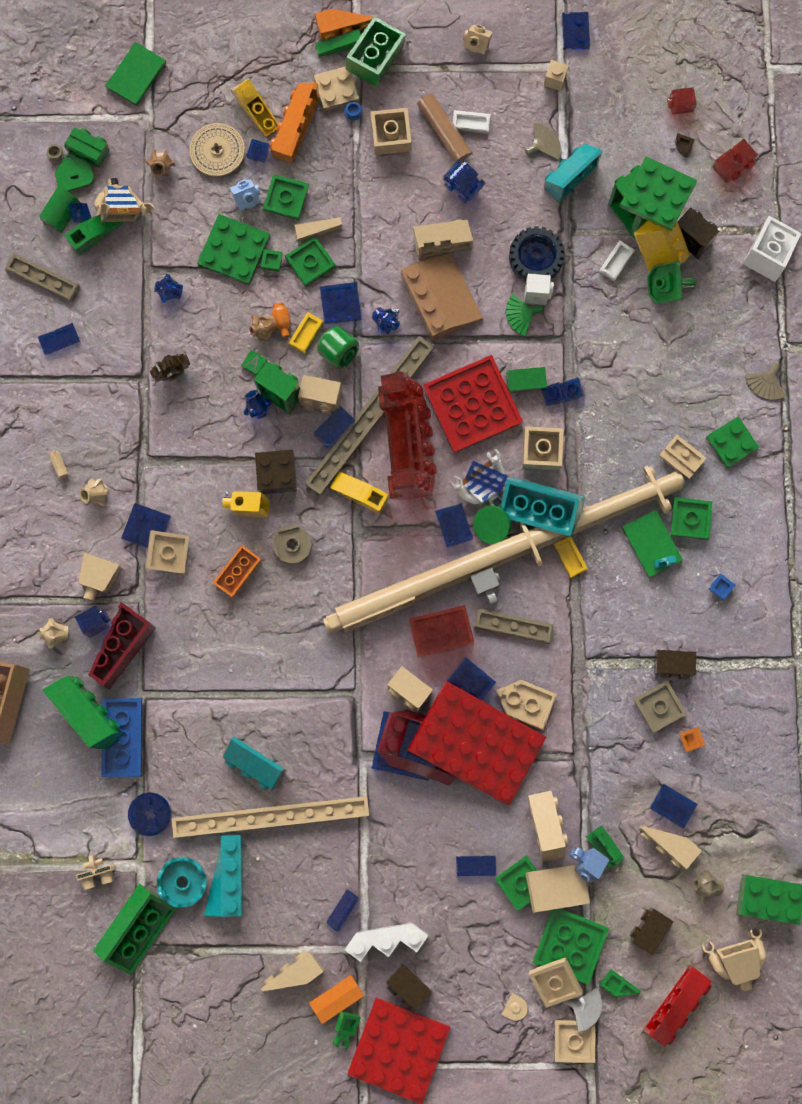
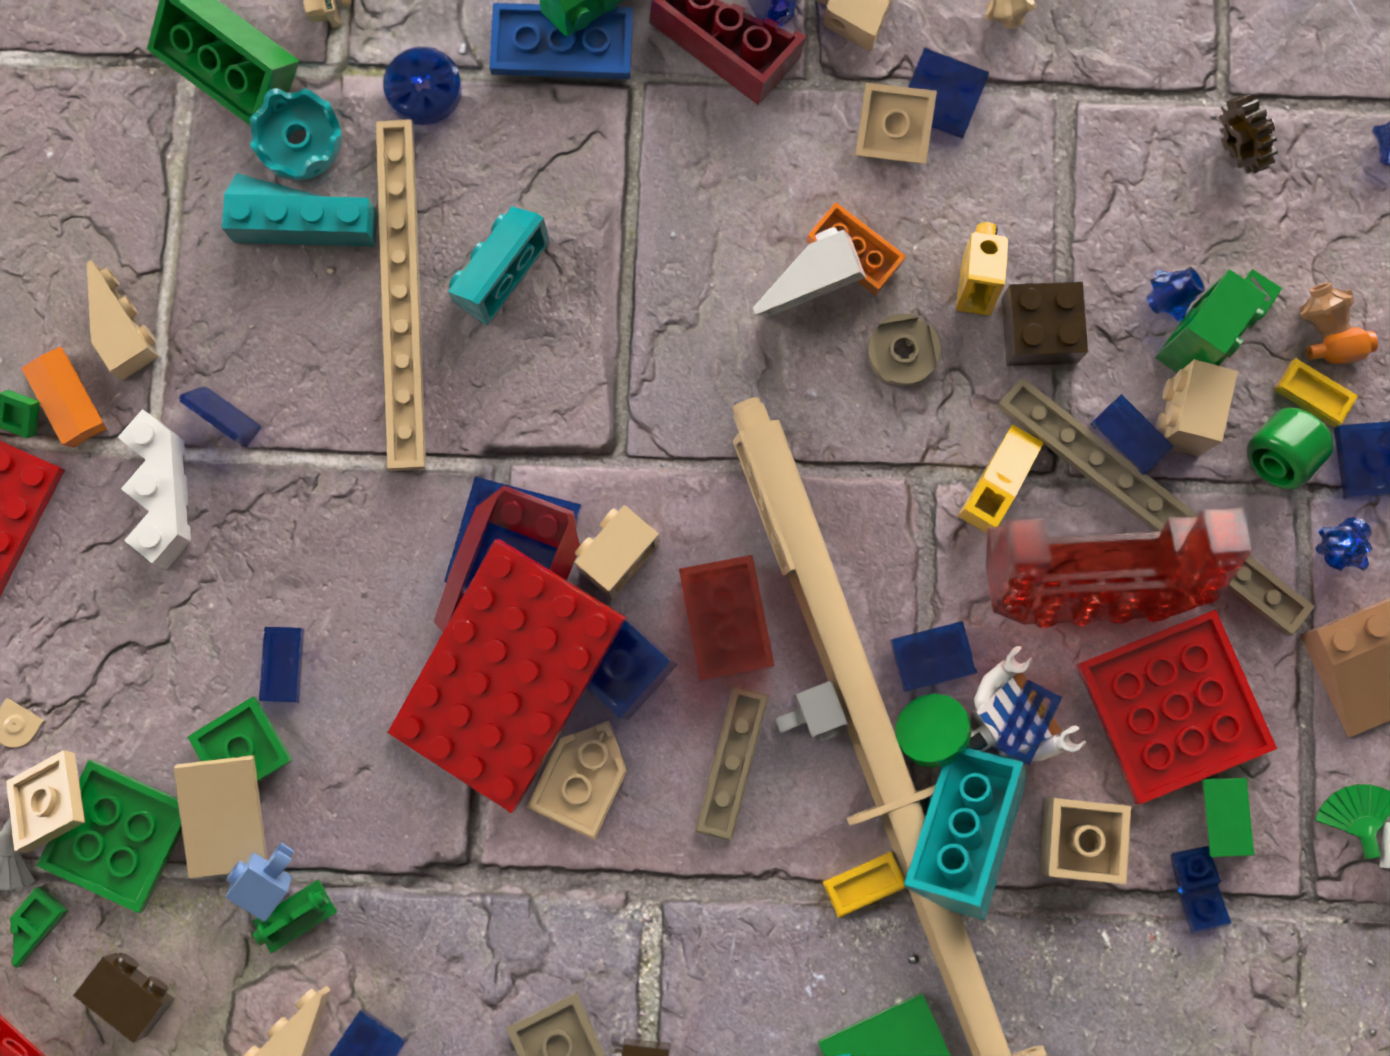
camera: 90 degrees right, 0 degrees up
dark brown brick [386,963,432,1010] -> none
tan wedge [528,791,568,863] -> none
none -> white slope [753,227,866,318]

